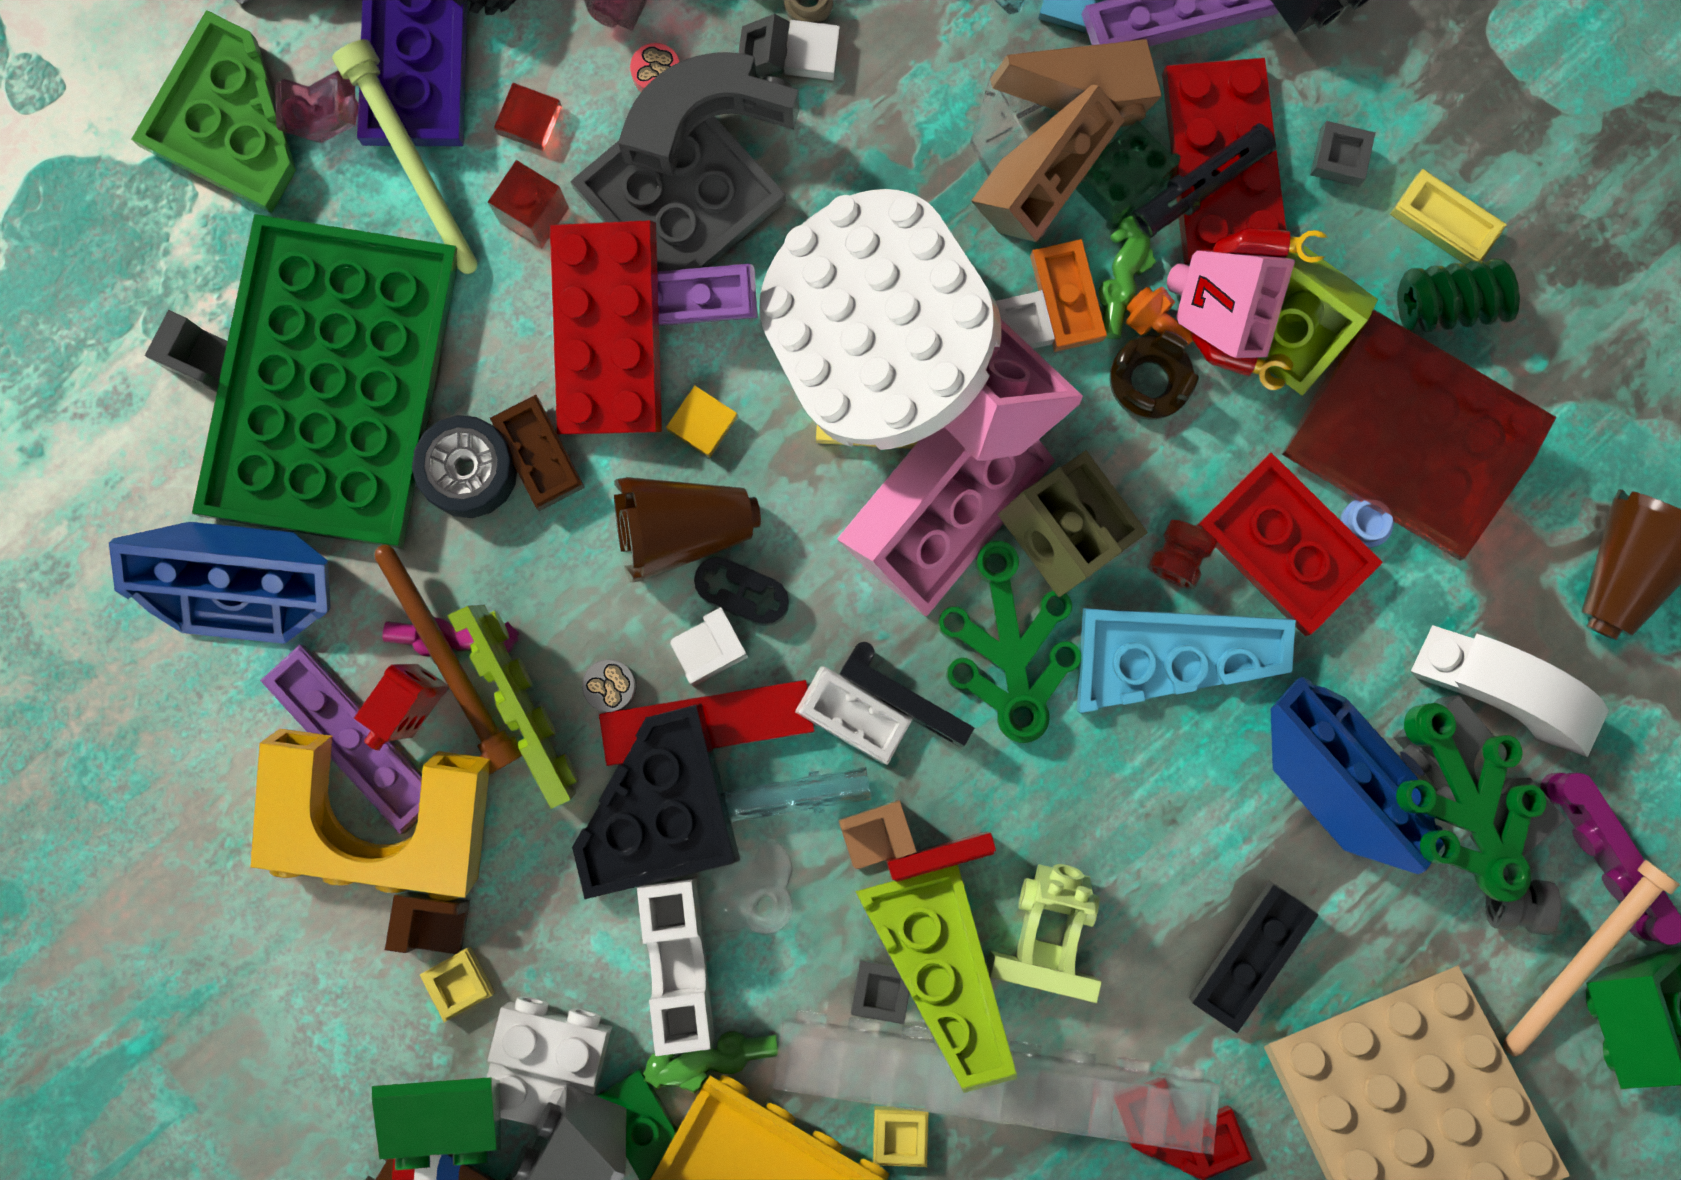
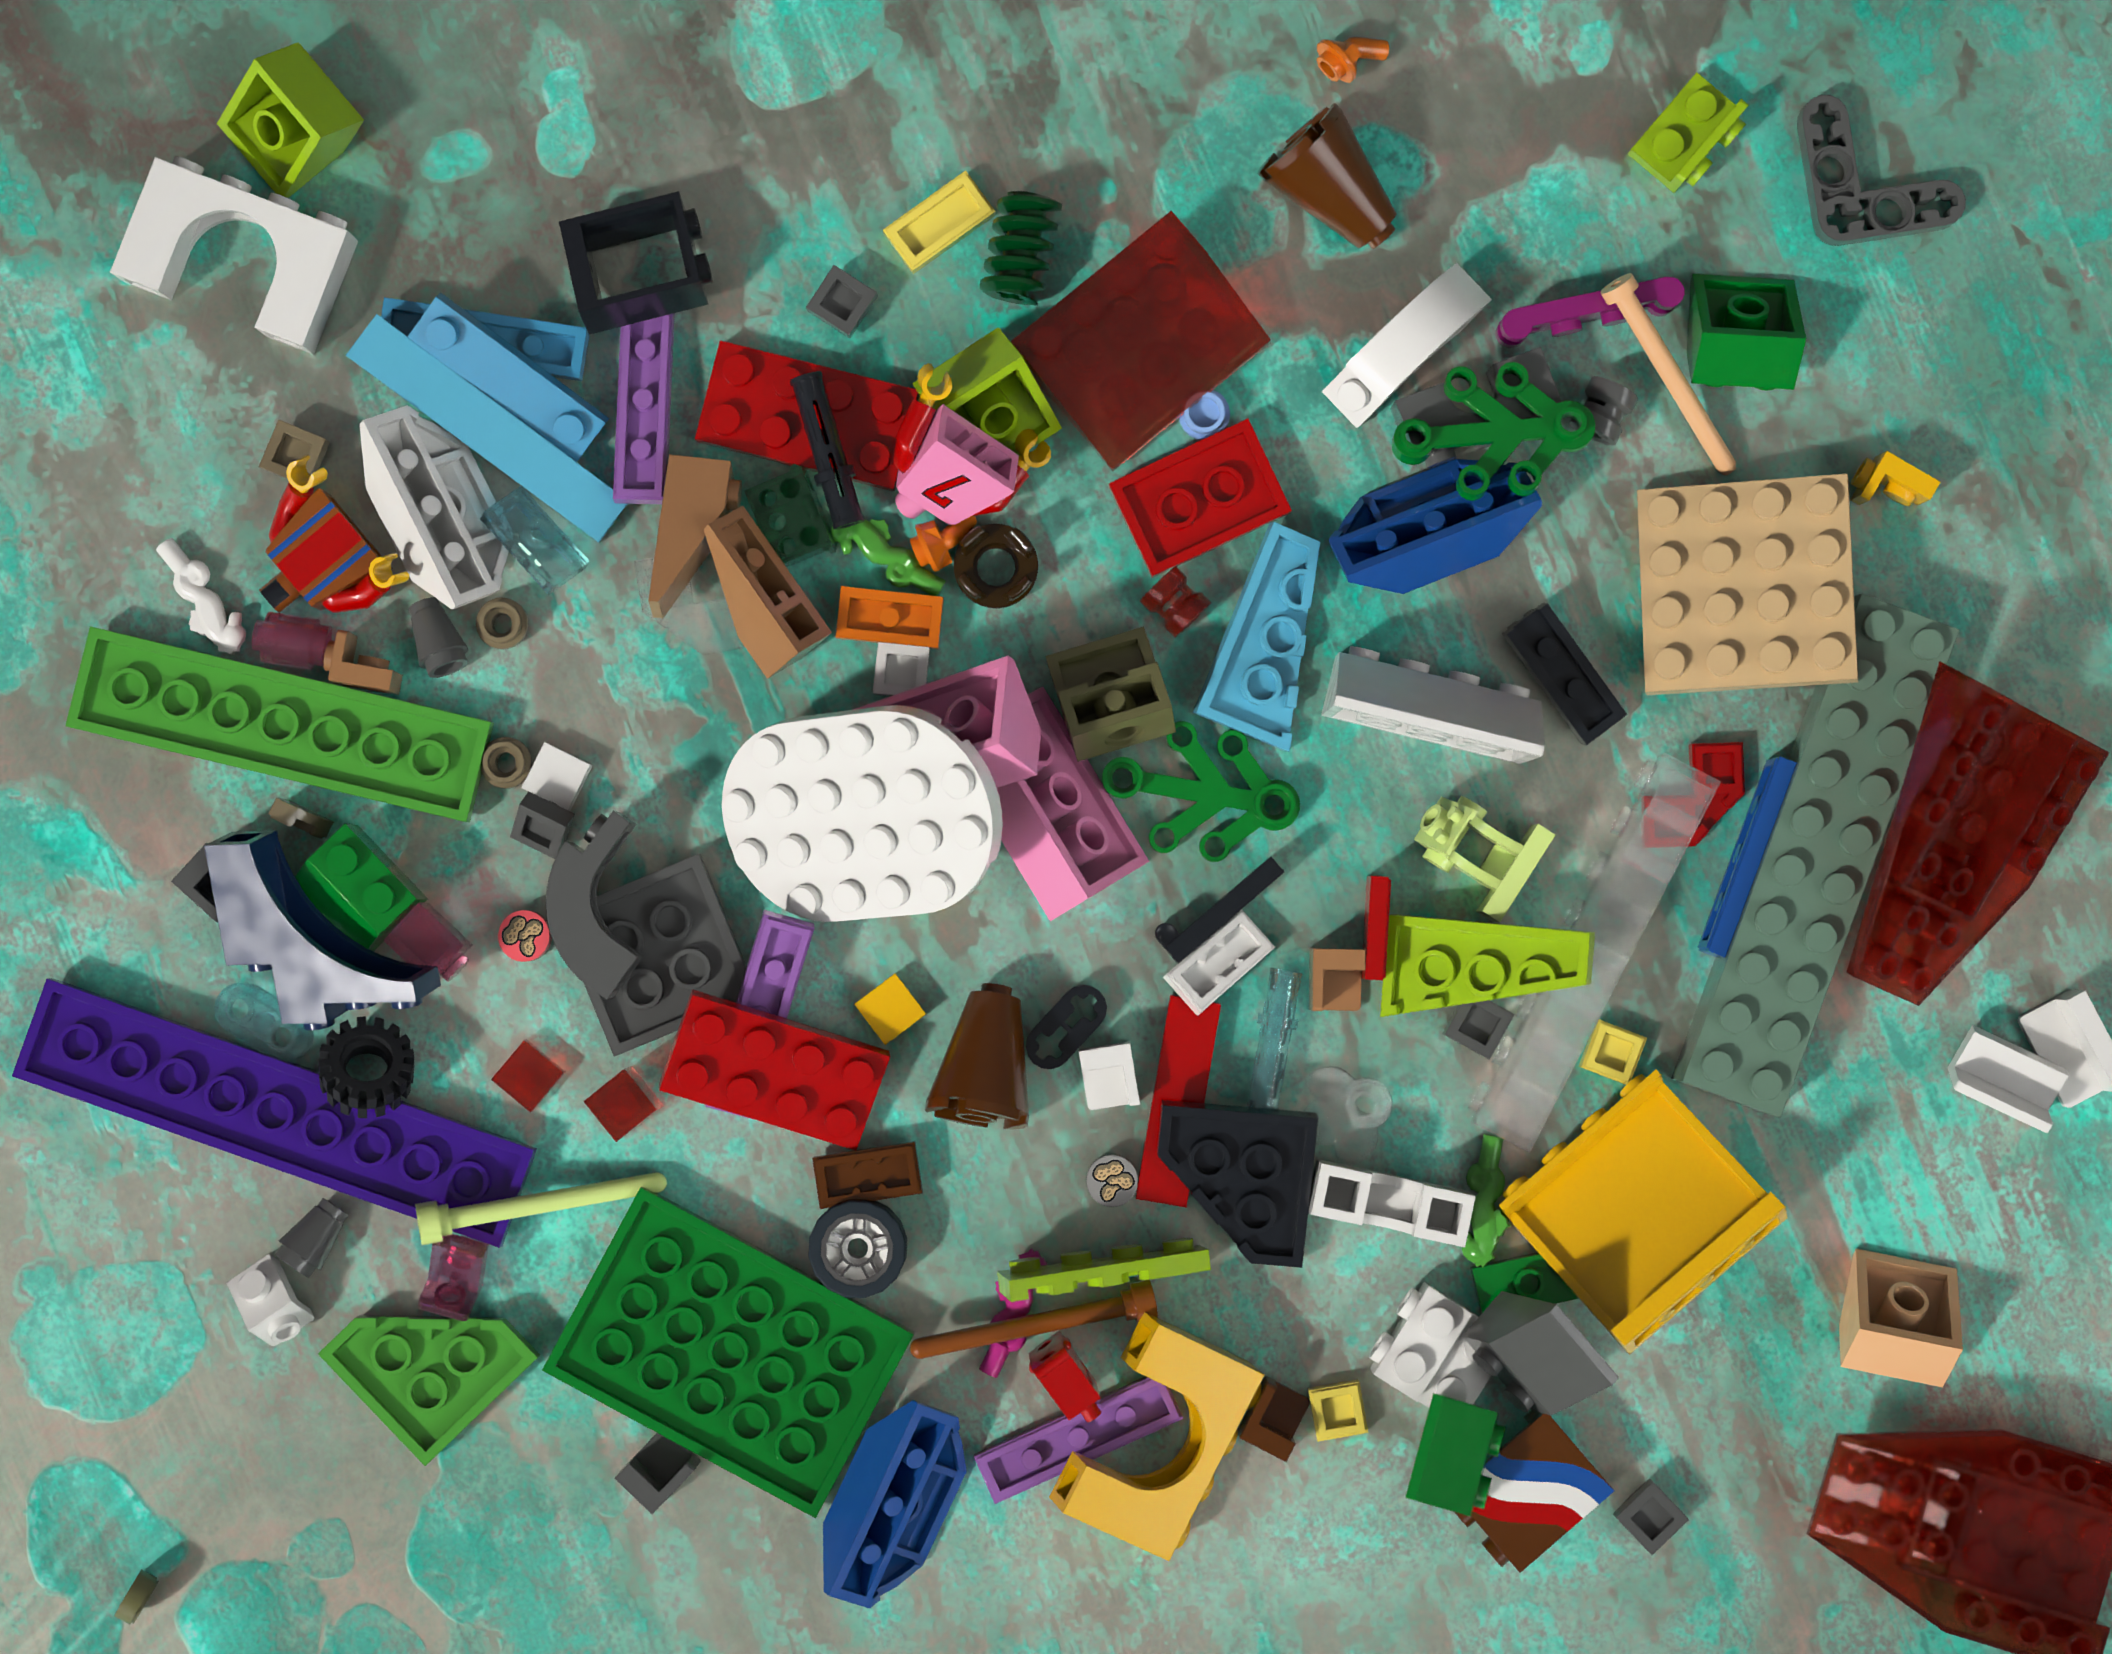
camera: 65 degrees left, 5 degrees up
none -> white slope [1321,646,1545,764]

